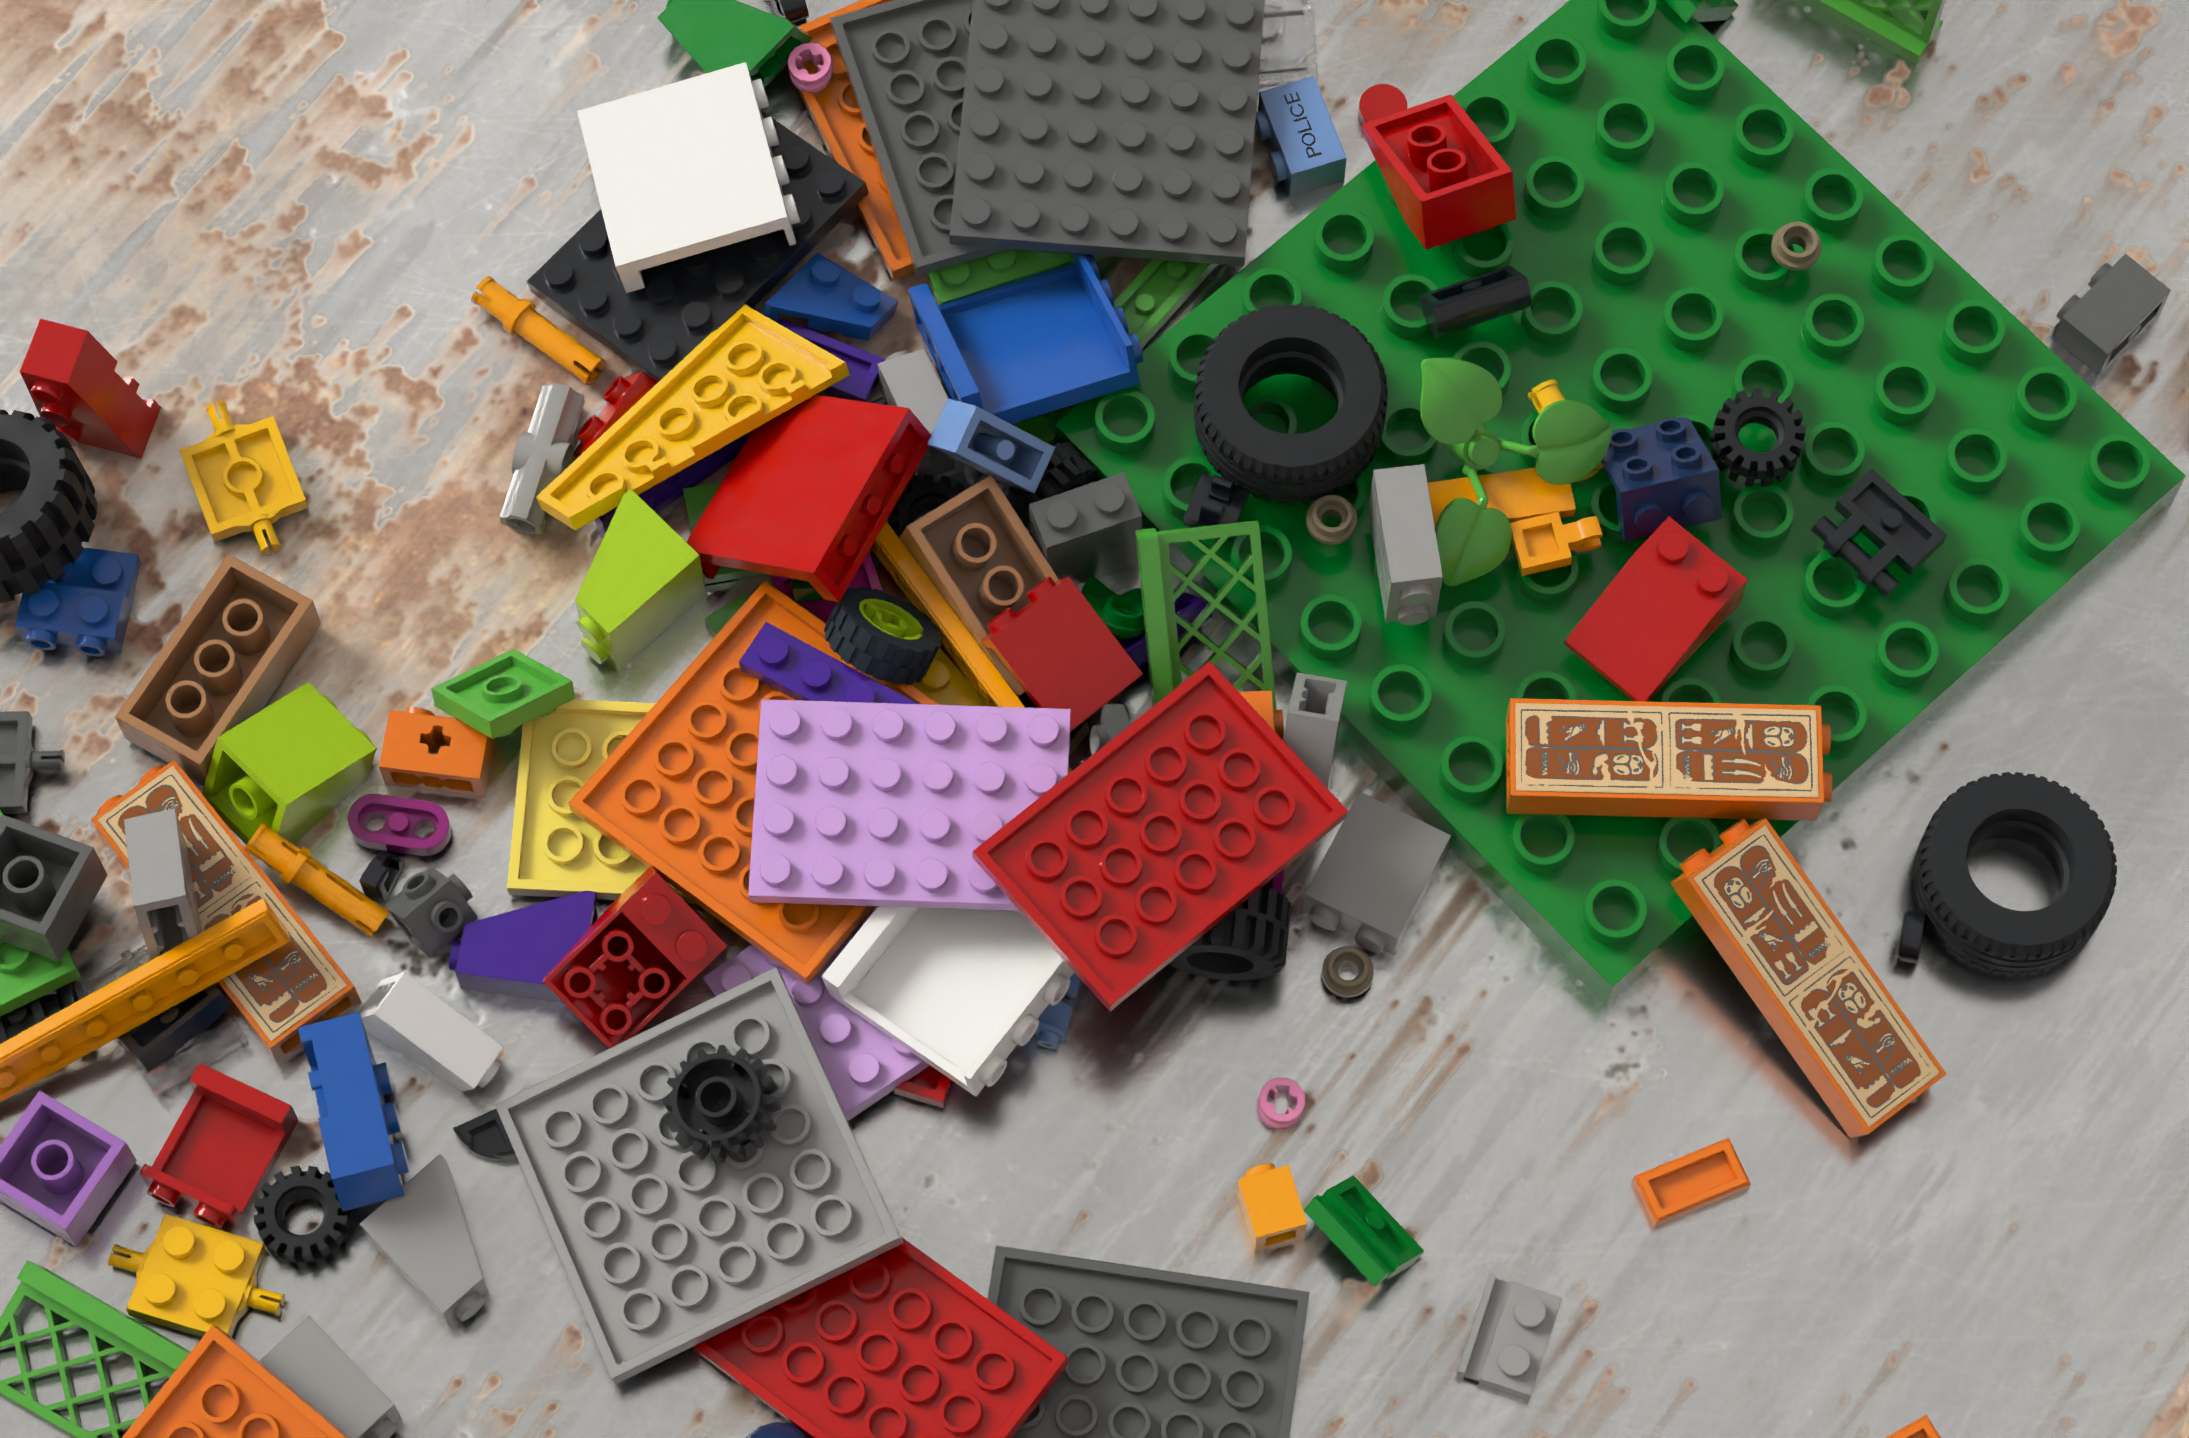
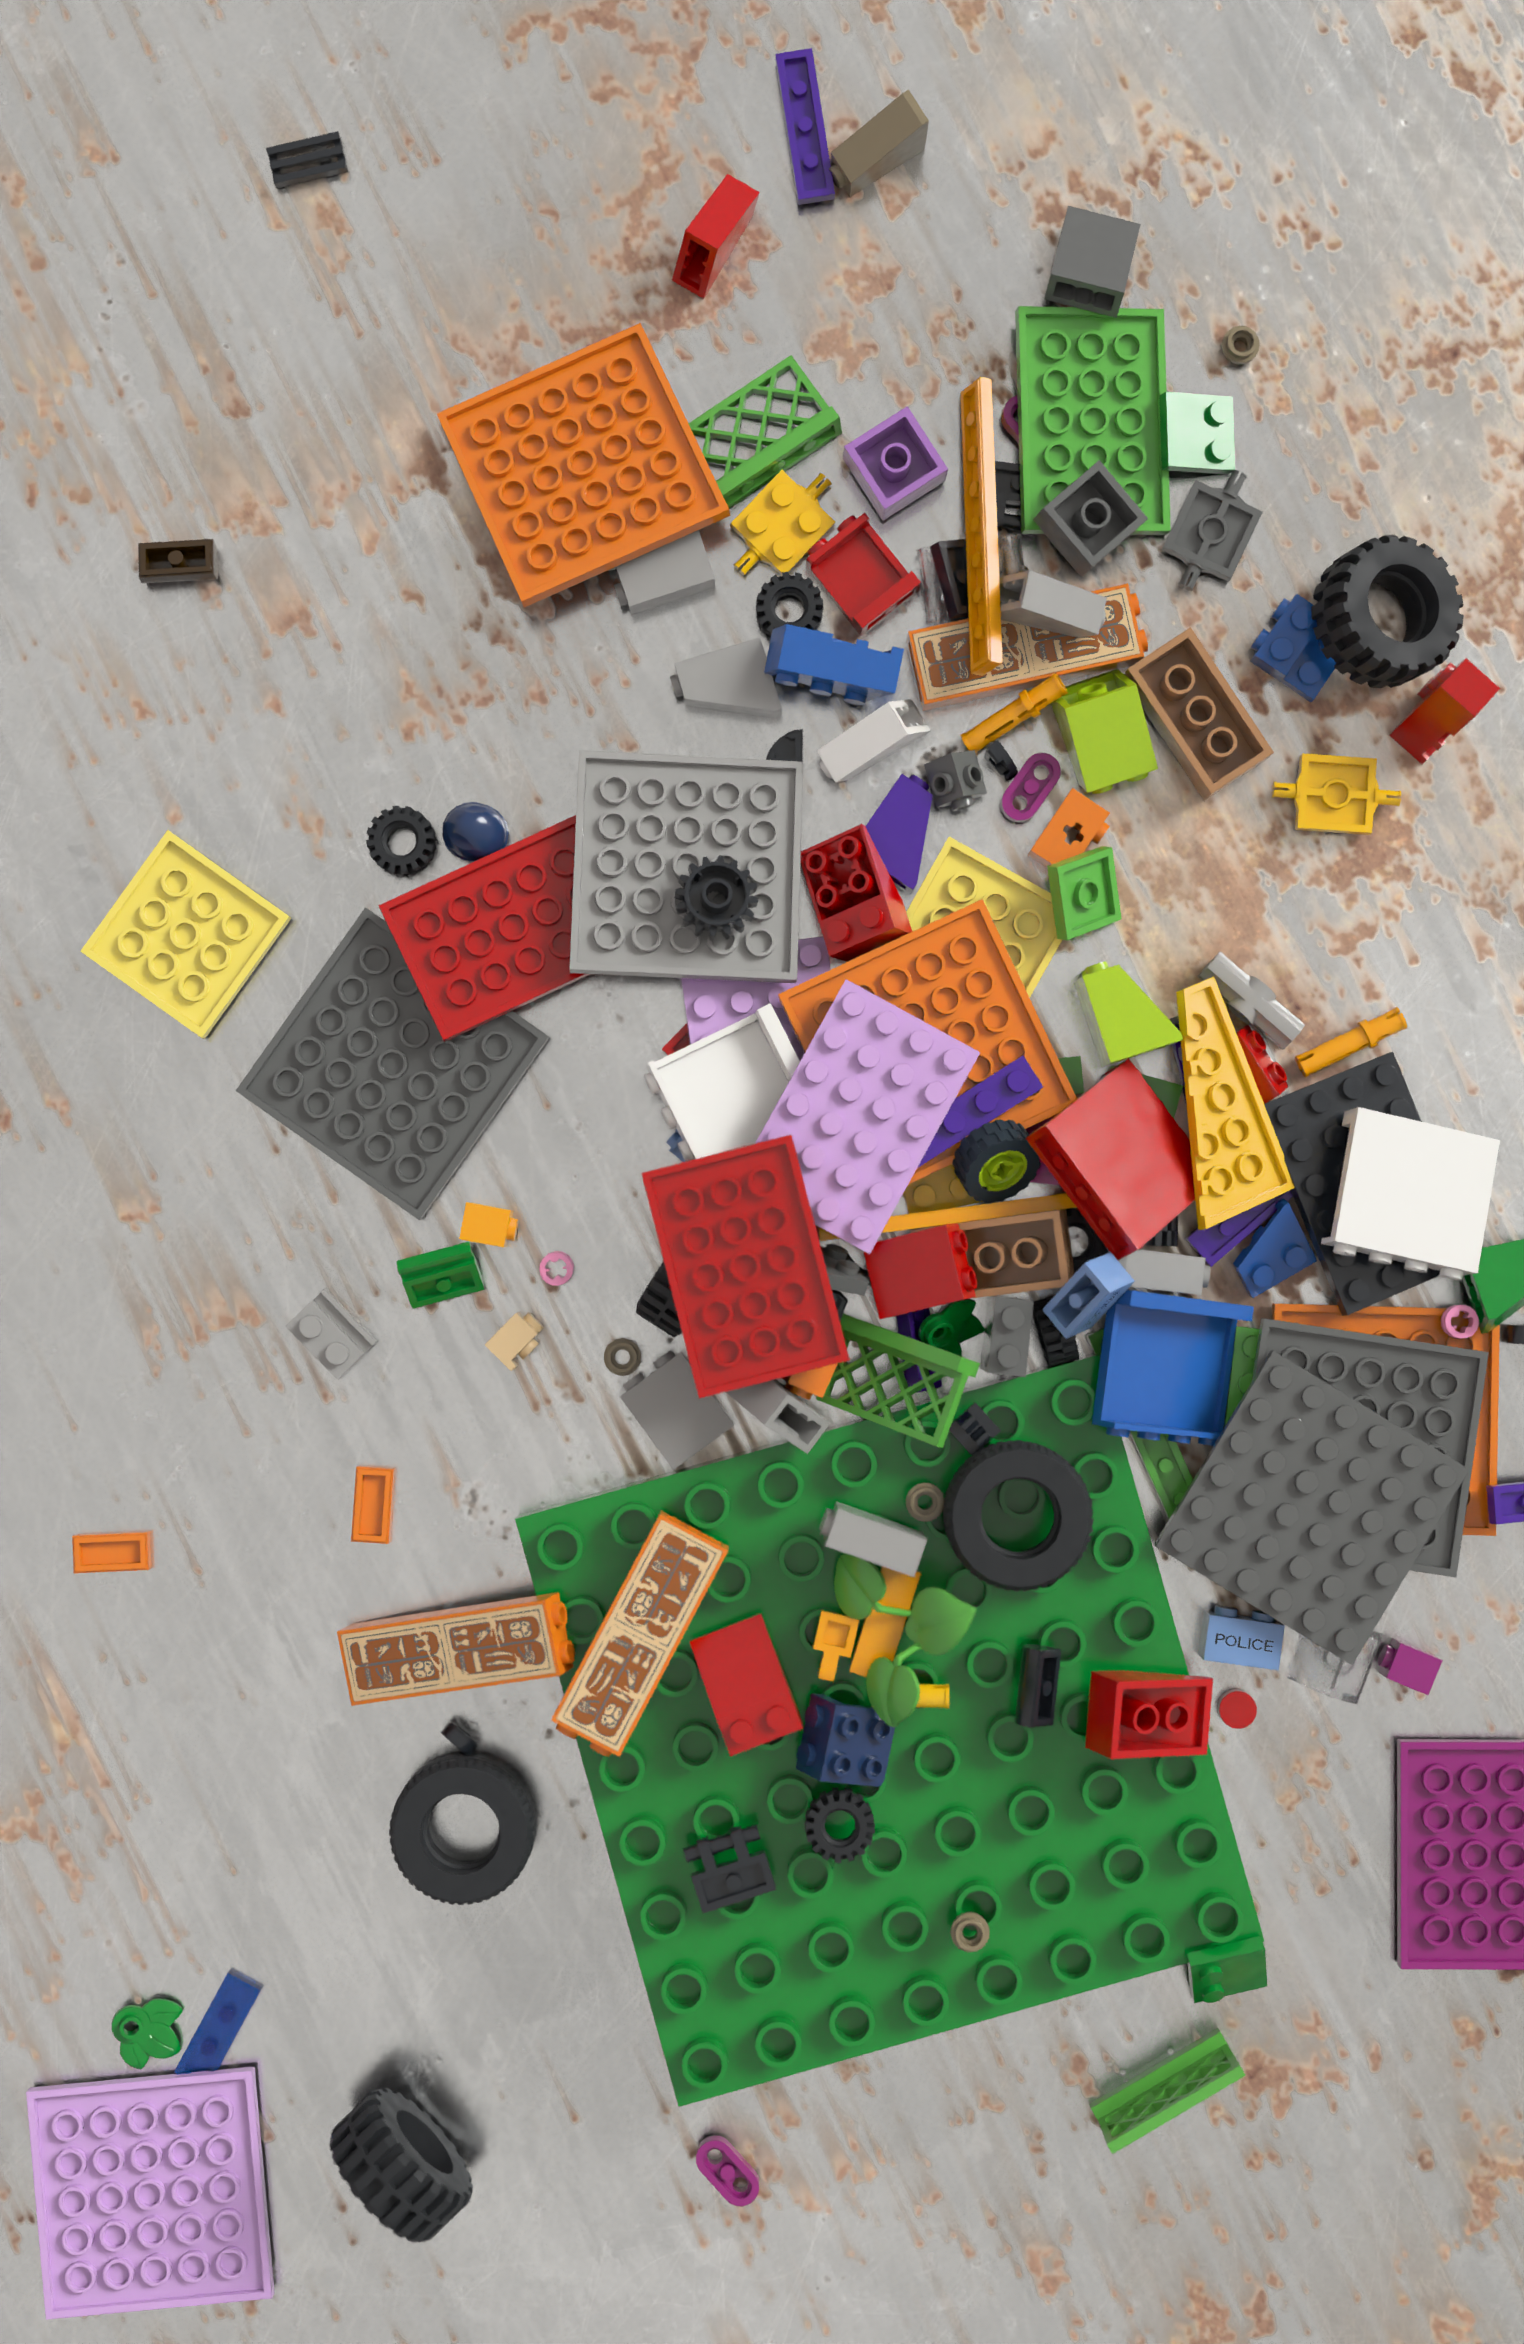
camera: 115 degrees right, 20 degrees up
dark grey brick [2053,253,2171,375] -> none
none -> tan brick [485,1312,544,1371]

